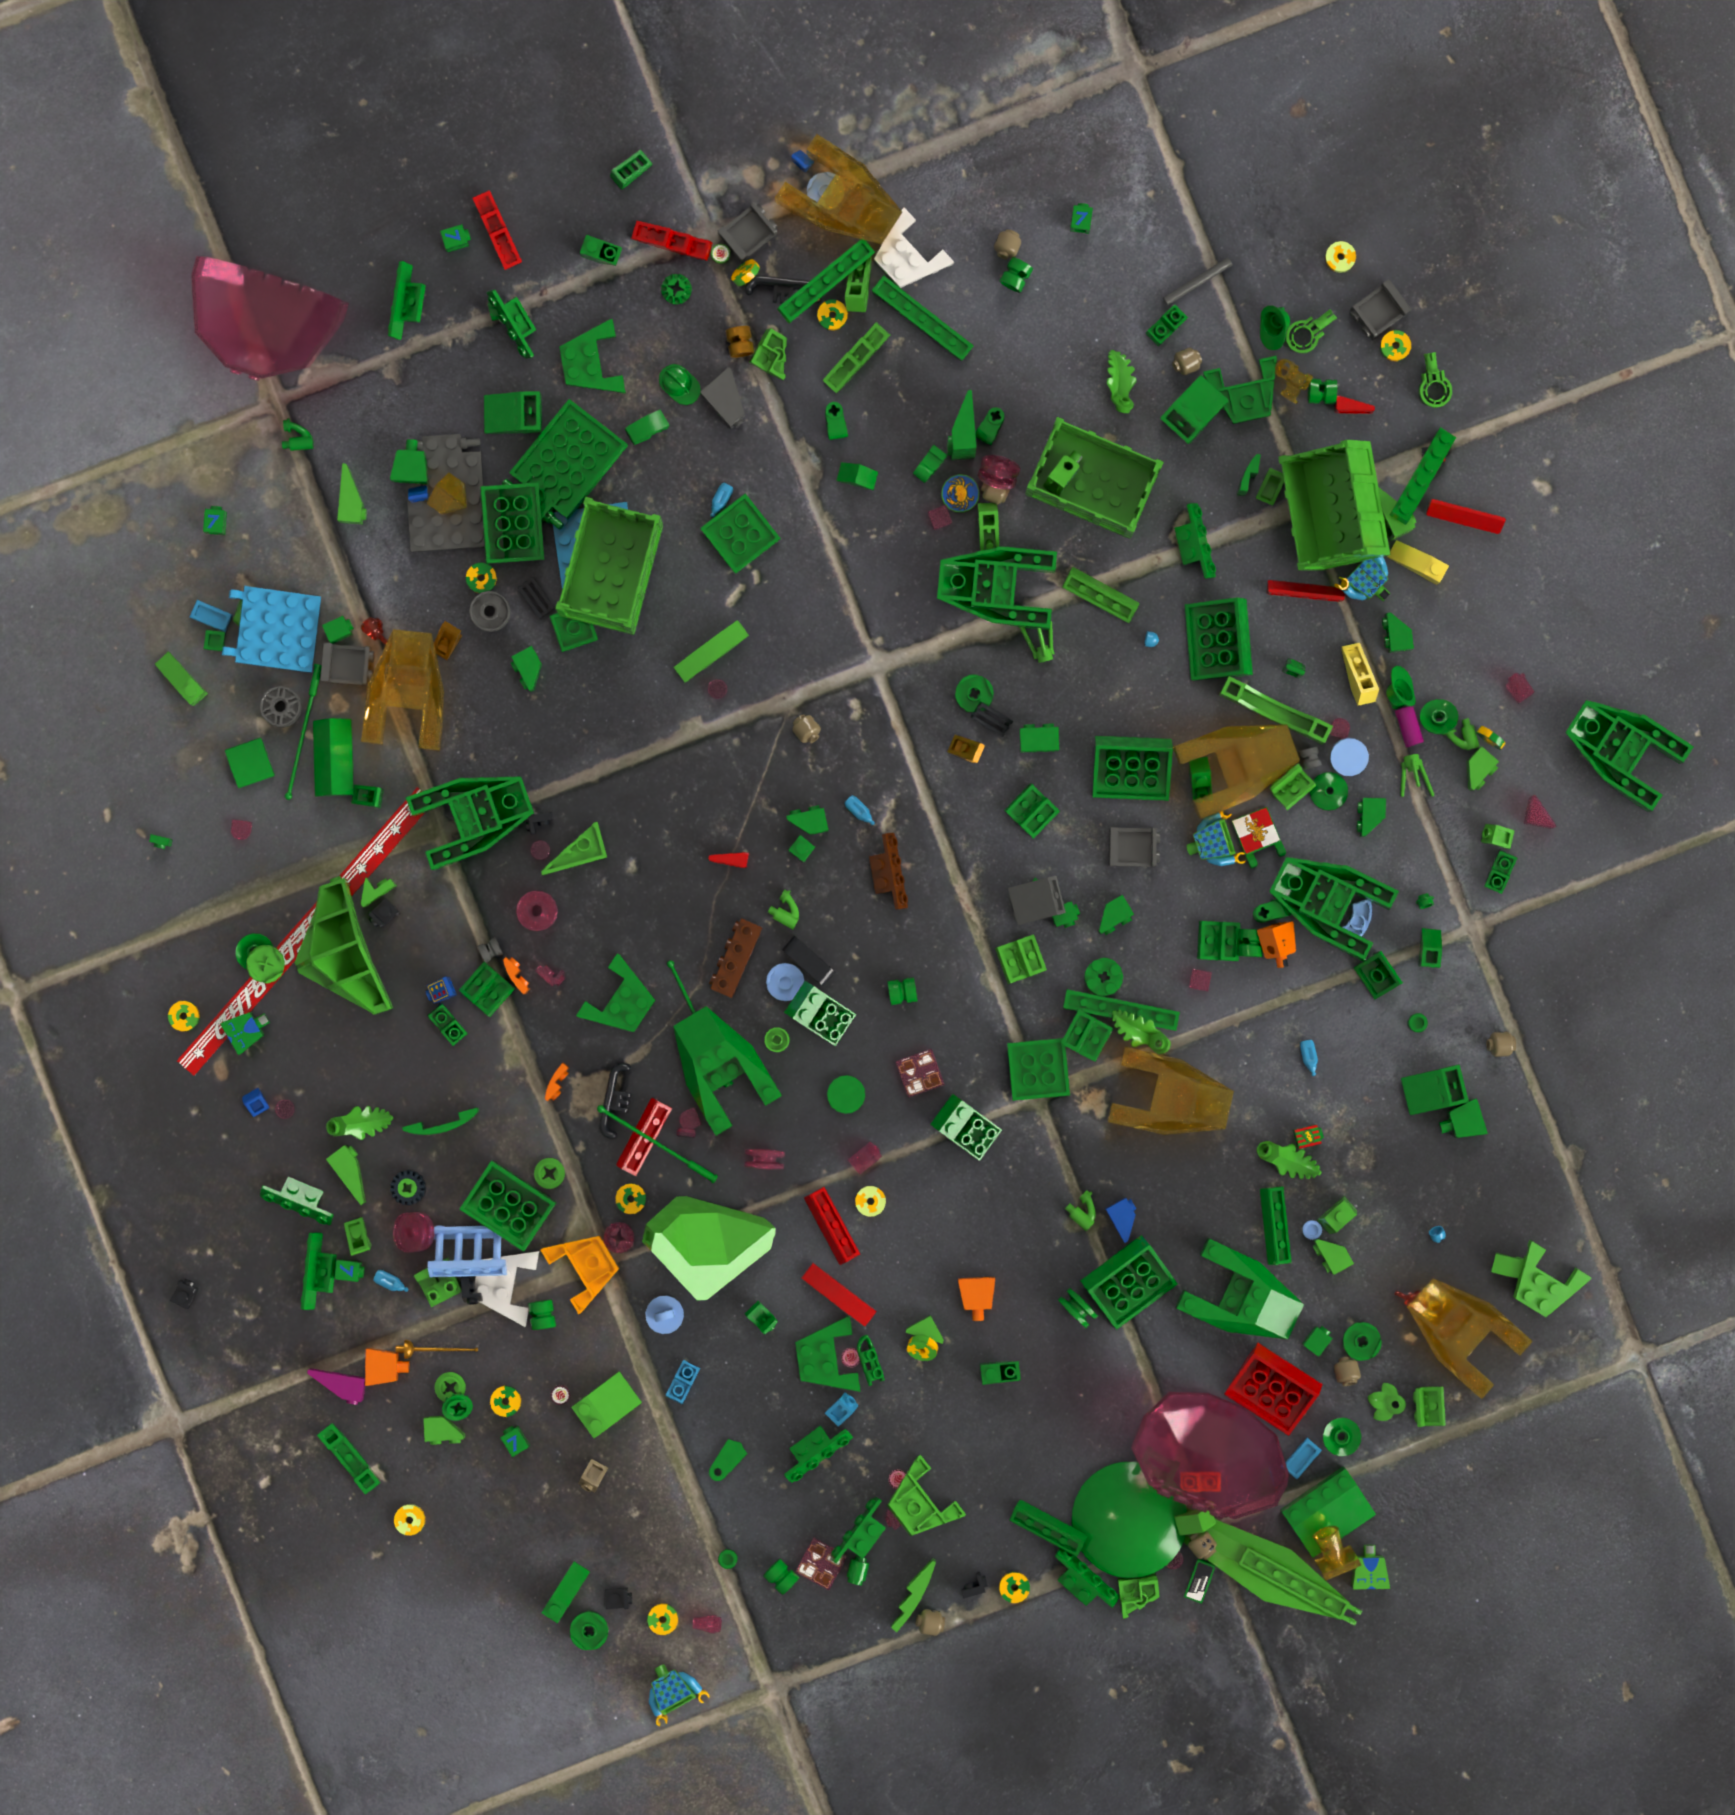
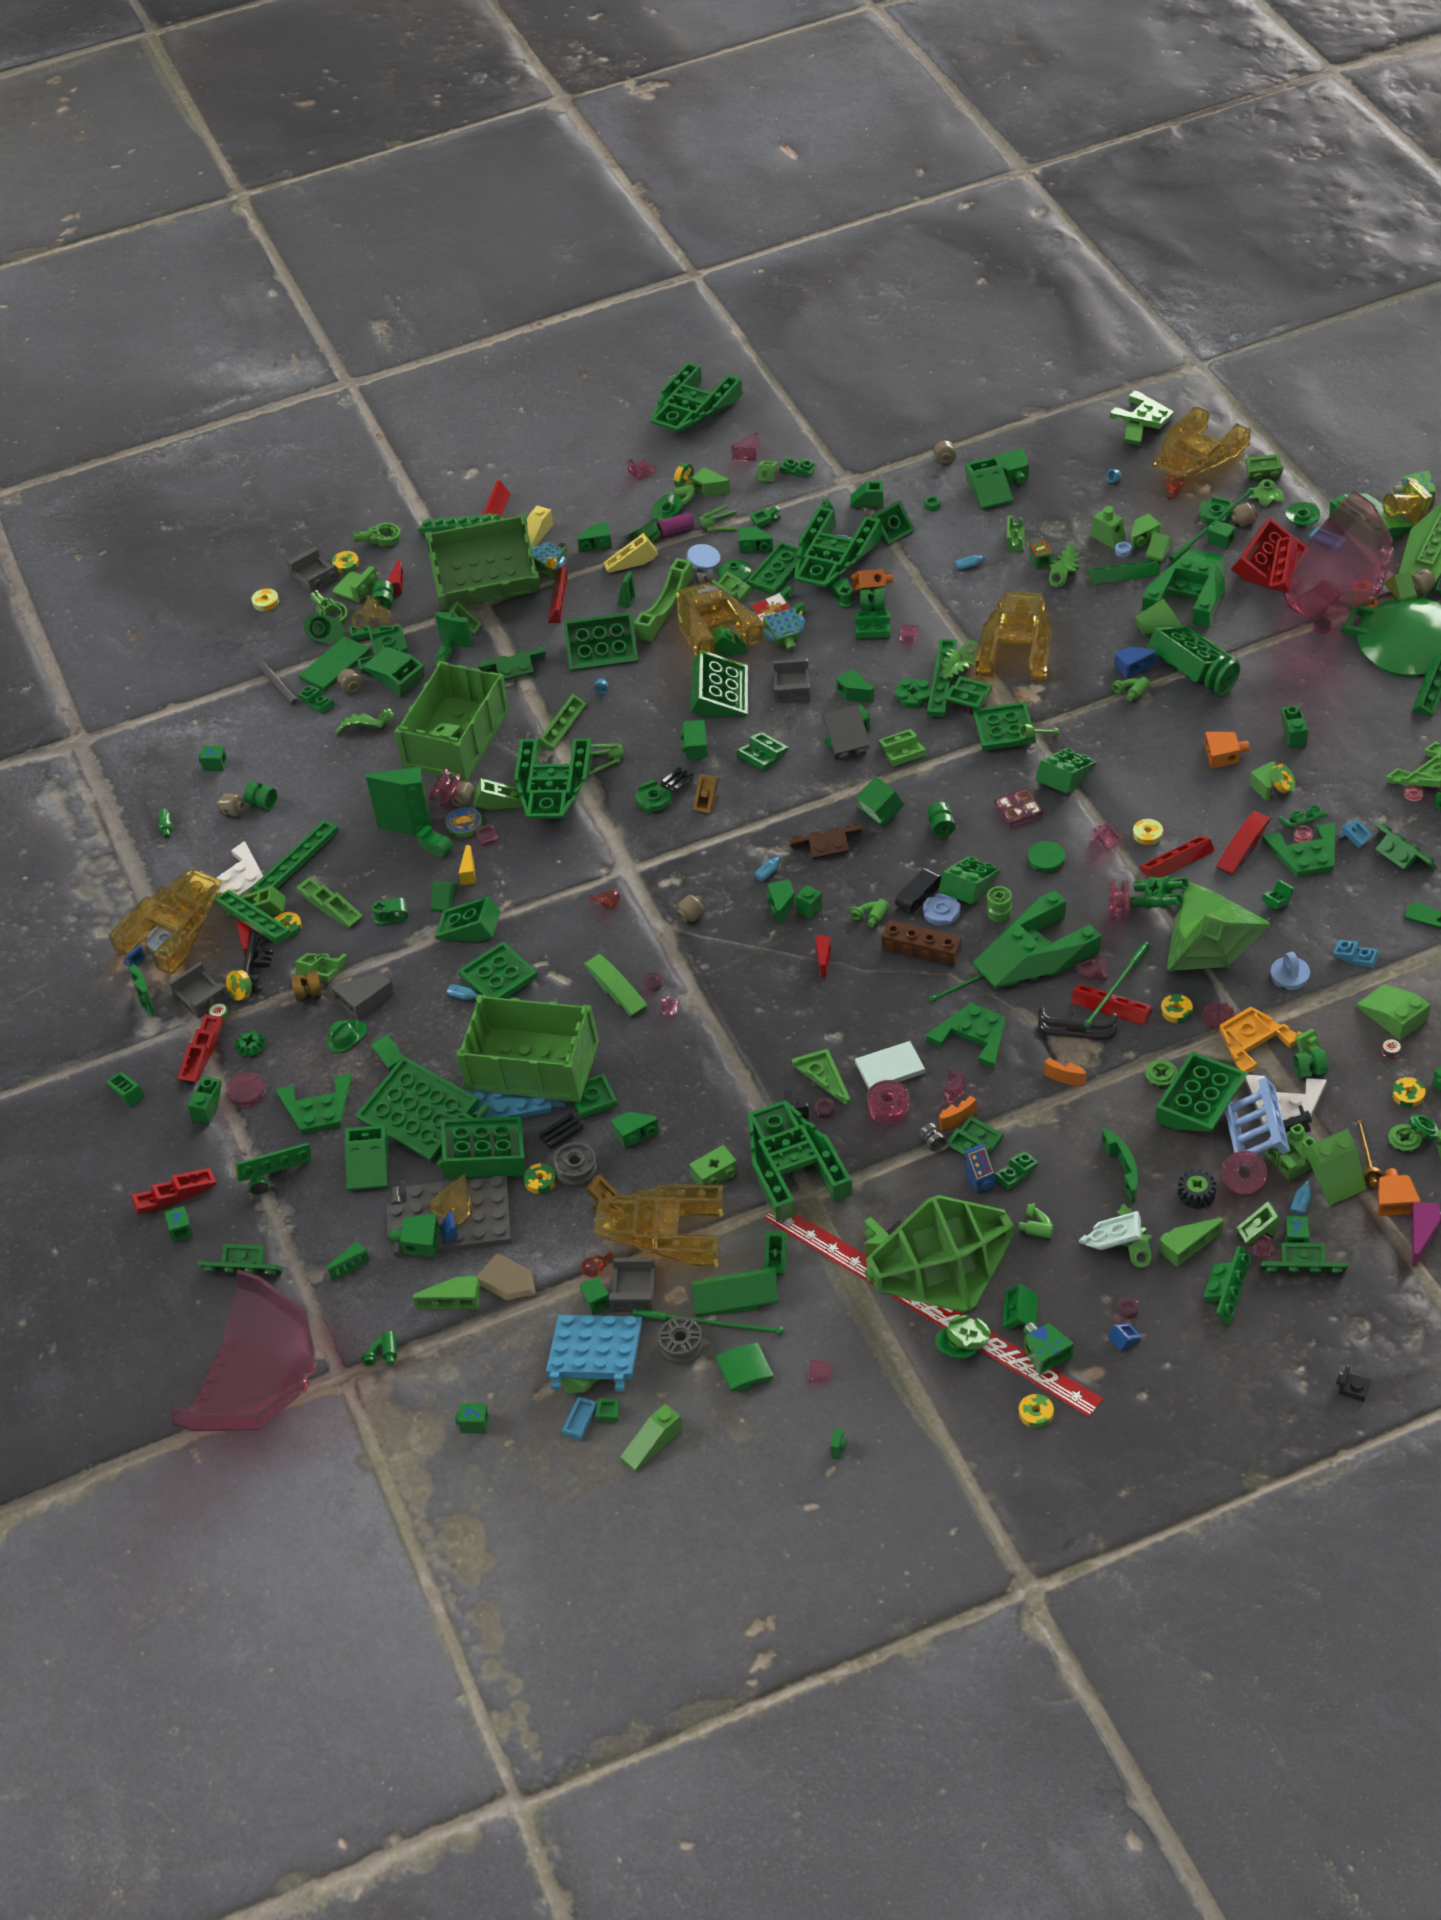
camera: 85 degrees left, 40 degrees down
none -> green slope [128,964,155,1017]
none -> green piece [158,808,173,839]
none -> clear pink tile [226,1072,266,1107]
none -> red slope [237,921,254,957]
none -> green tile [299,636,371,692]
none -> green slope [326,1241,370,1281]
none -> bright green bracket [333,566,378,603]
none -> green piece [435,640,453,668]
none -> green slope [435,896,501,942]
none -> yellow slope [459,845,476,885]
none -> dark tan tile [476,1253,536,1302]
none -> clear red piece [589,888,621,908]
none -> clear pink plate [660,995,680,1015]
none -> bright green brick [689,1145,738,1192]
none -> green tile [746,542,799,595]
none -> green plate [750,506,781,528]
none -> light aqua tile [855,1041,925,1091]
none -> green plate [856,776,904,827]
none -> green panel [1003,1284,1038,1330]
none -> bright green hinge [1007,515,1024,552]
none -> bright green plant [1018,1203,1053,1239]
none -> bright green hinge [1019,724,1059,739]
none -> light aqua tile [1079,1211,1141,1250]
none -> green pin [1128,876,1189,909]
none -> bright green slope [1134,599,1181,636]
none -> bright green slope [1146,532,1174,562]
none -> green piece [1169,488,1254,563]
none -> clear pink plate [1252,1234,1274,1258]
none -> red slope [1269,536,1298,592]
none -> bright green tile [1295,1029,1321,1054]
none -> bright green slope [1303,1129,1367,1206]

